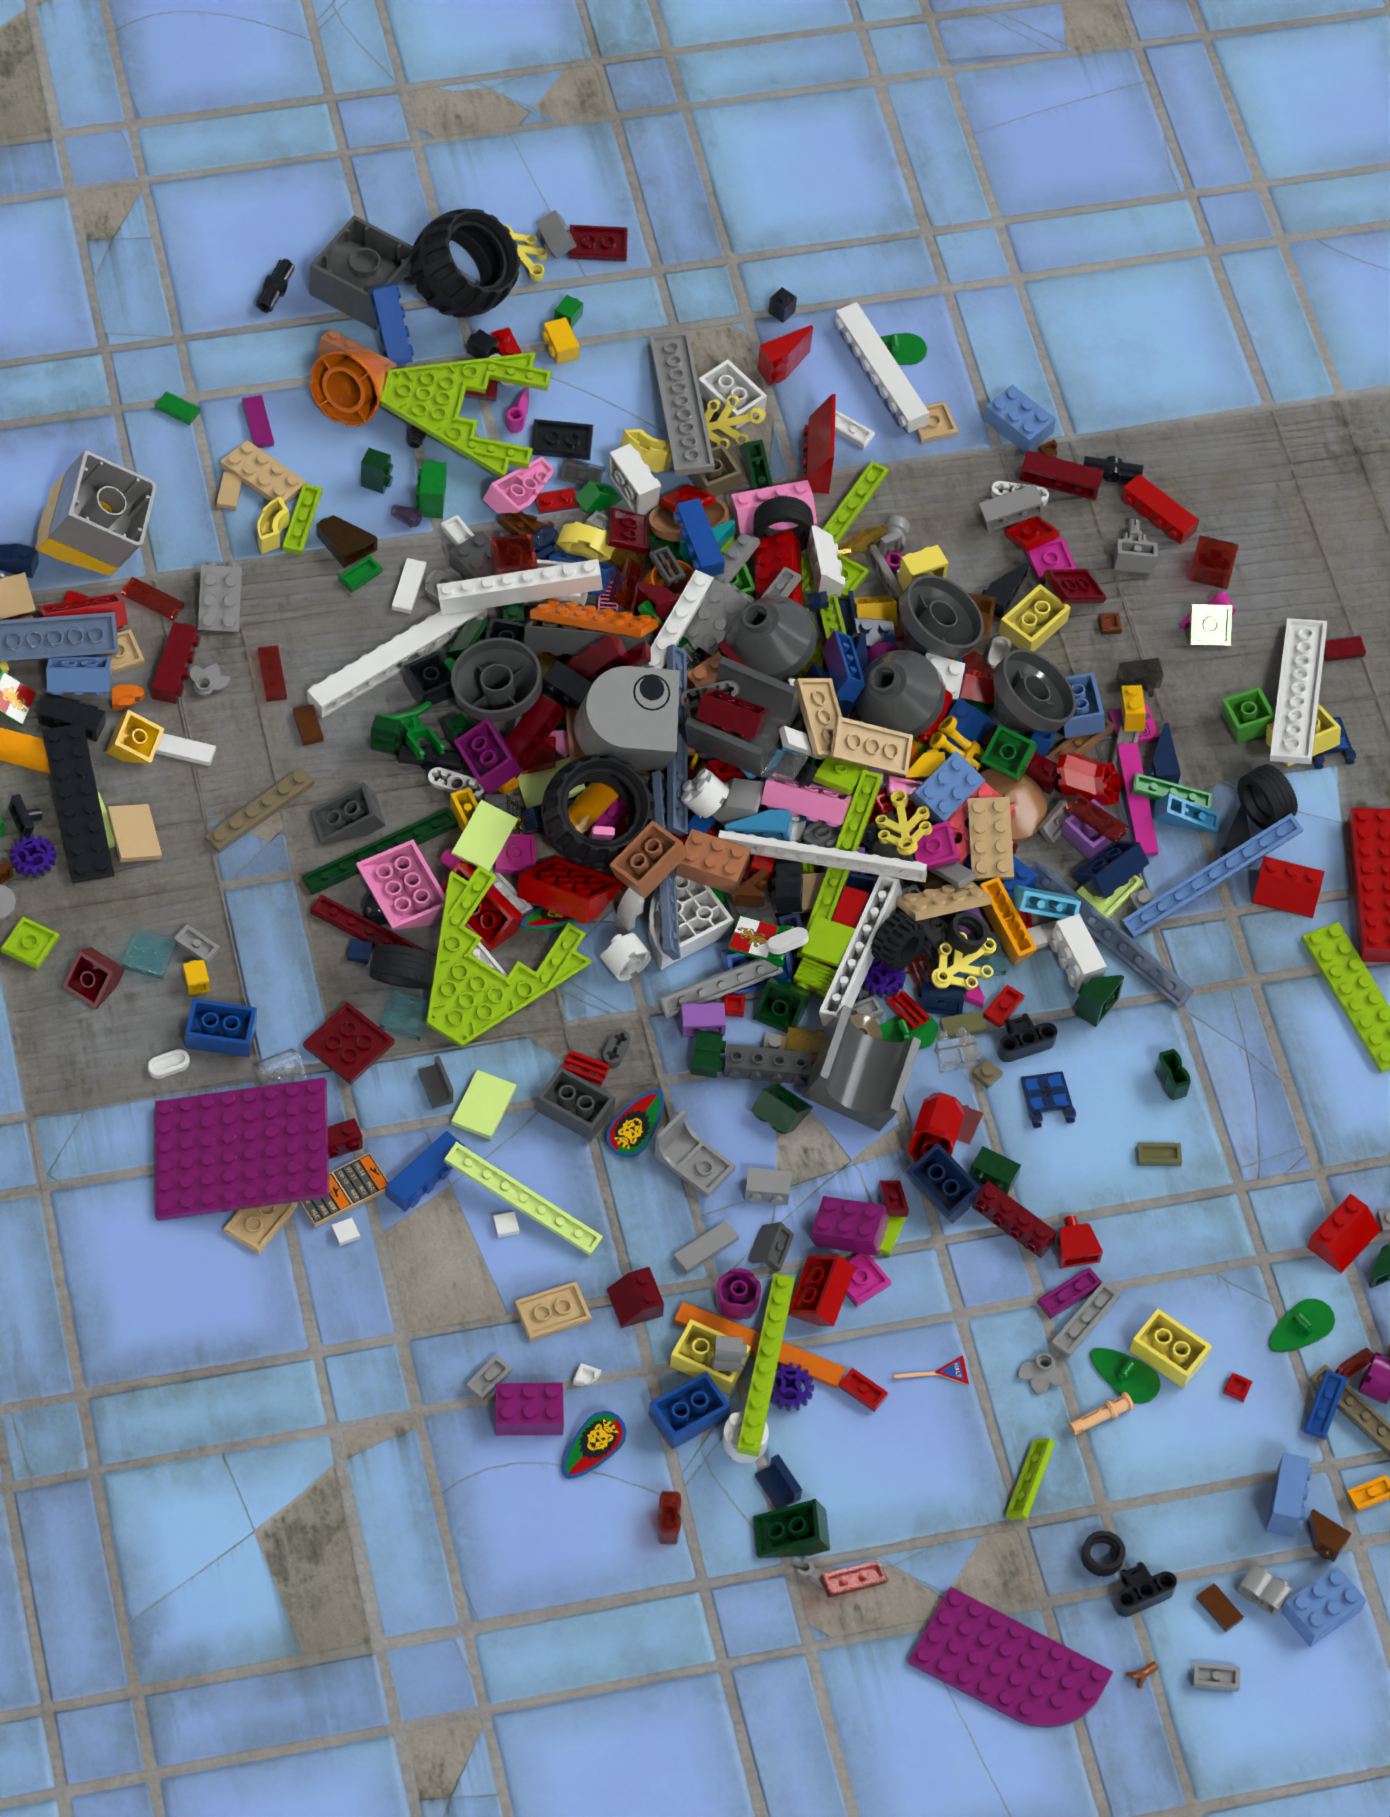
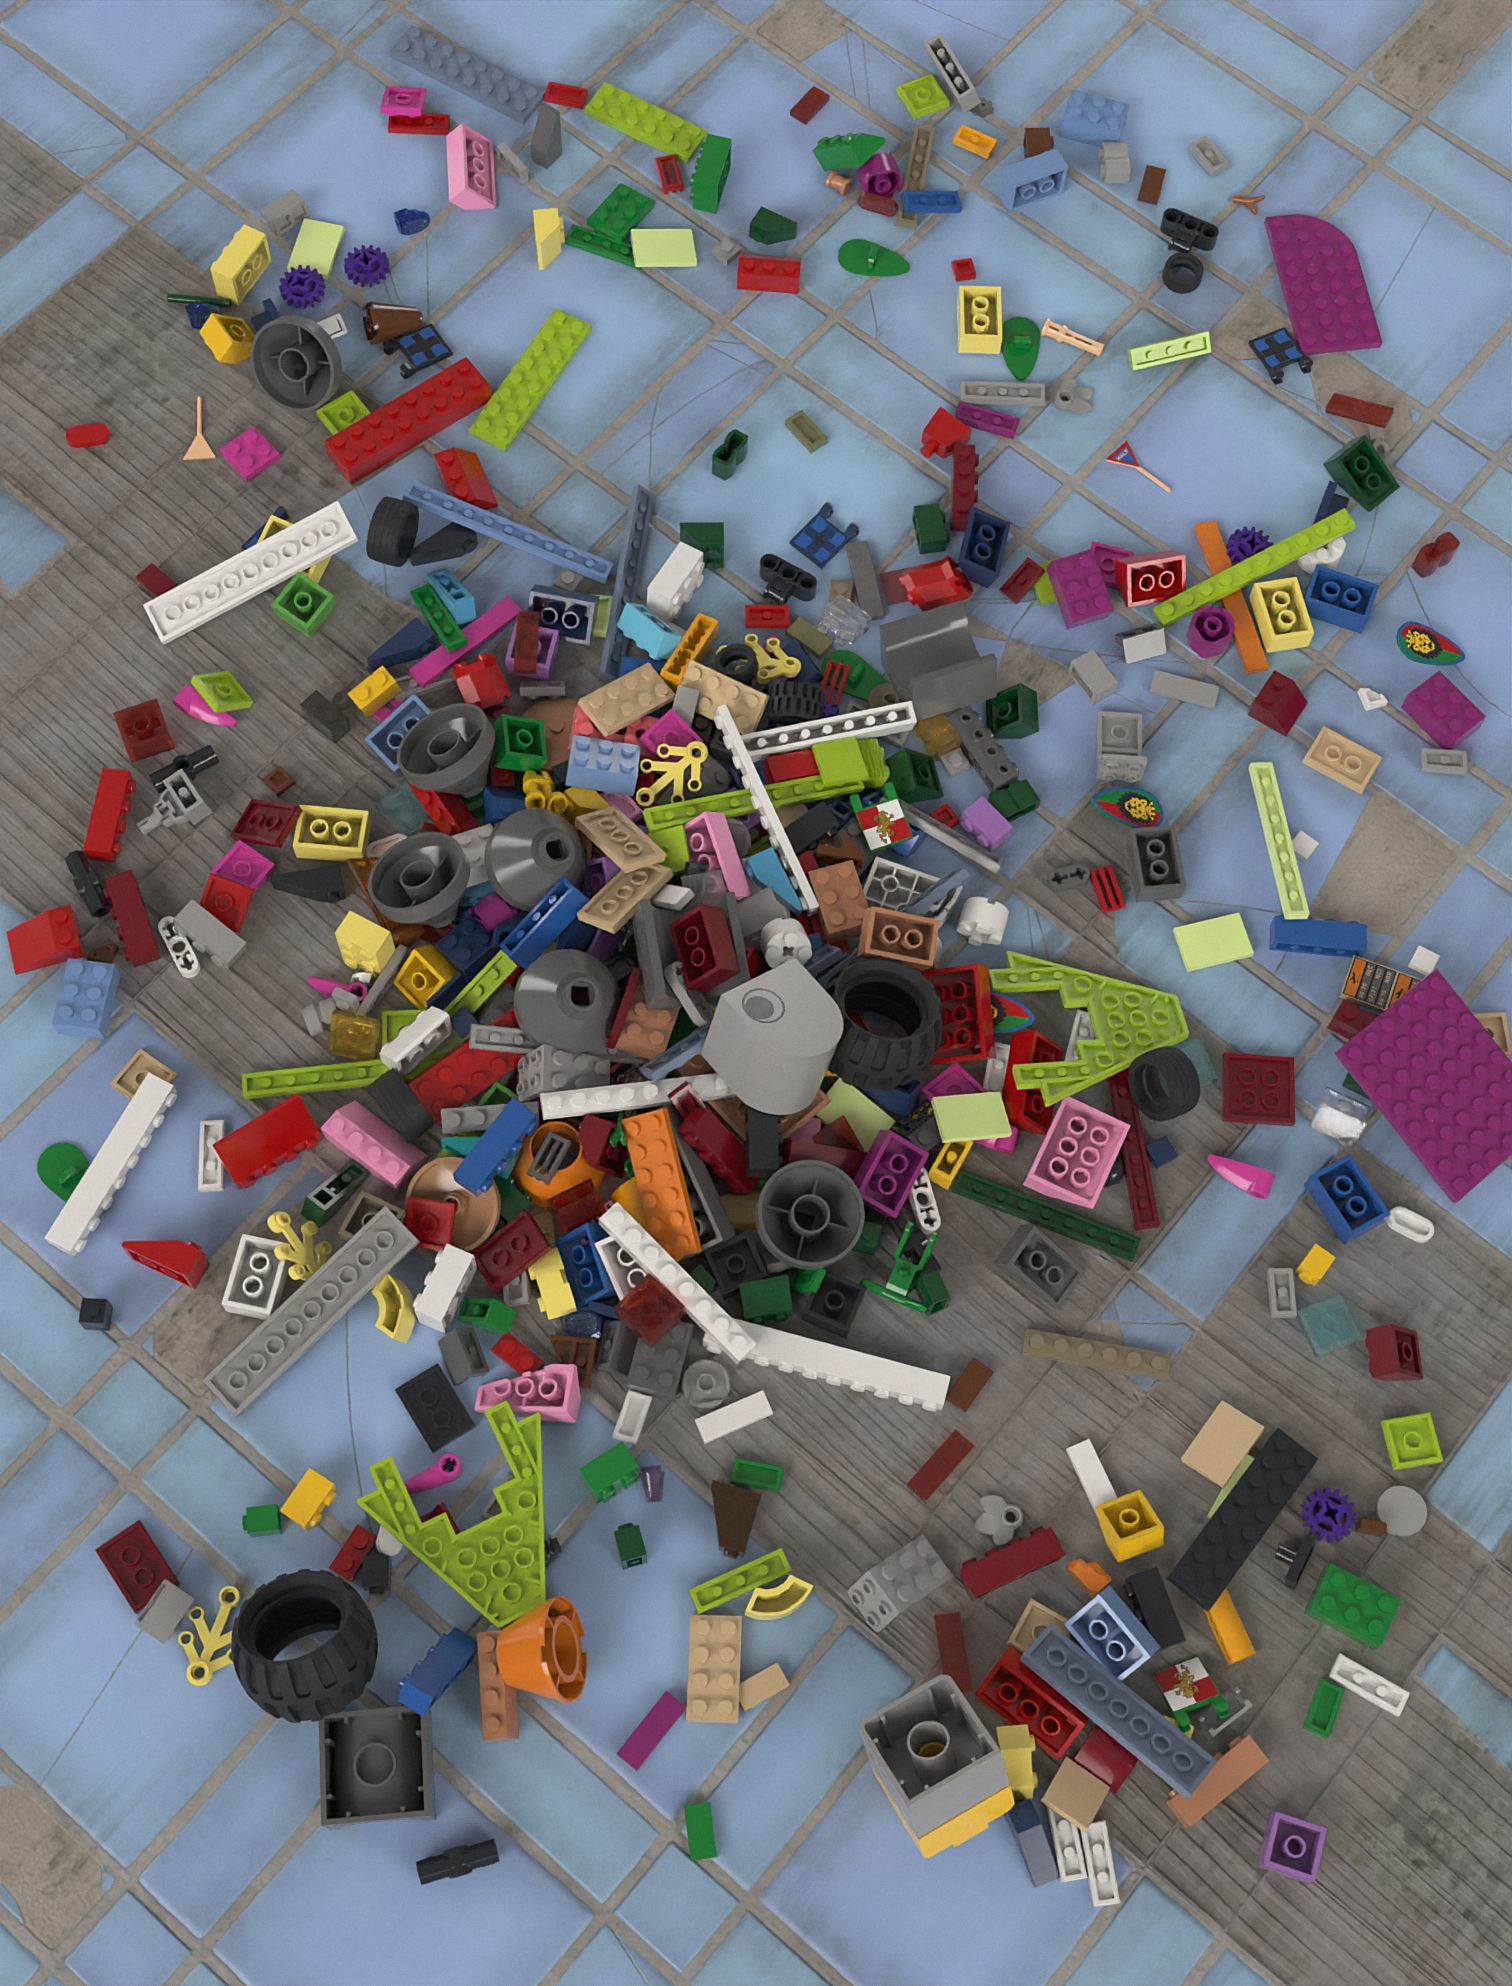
camera: 125 degrees left, 10 degrees up
dark grey panel [418,1055,454,1109] -> none
bright pink tile [587,826,615,841] -> none
light grey brick [713,1336,747,1372] -> none
white tile [767,927,809,954] -> none
red plate [839,1368,888,1412] -> none
none -> red slope [6,905,86,975]
none -> black piece [149,744,220,794]
none -> flat silver tile [846,541,884,622]
none -> light yellow brick [996,1724,1038,1801]
none -> dark pink piece [1207,1154,1275,1199]
none -> black flag [1248,327,1313,385]

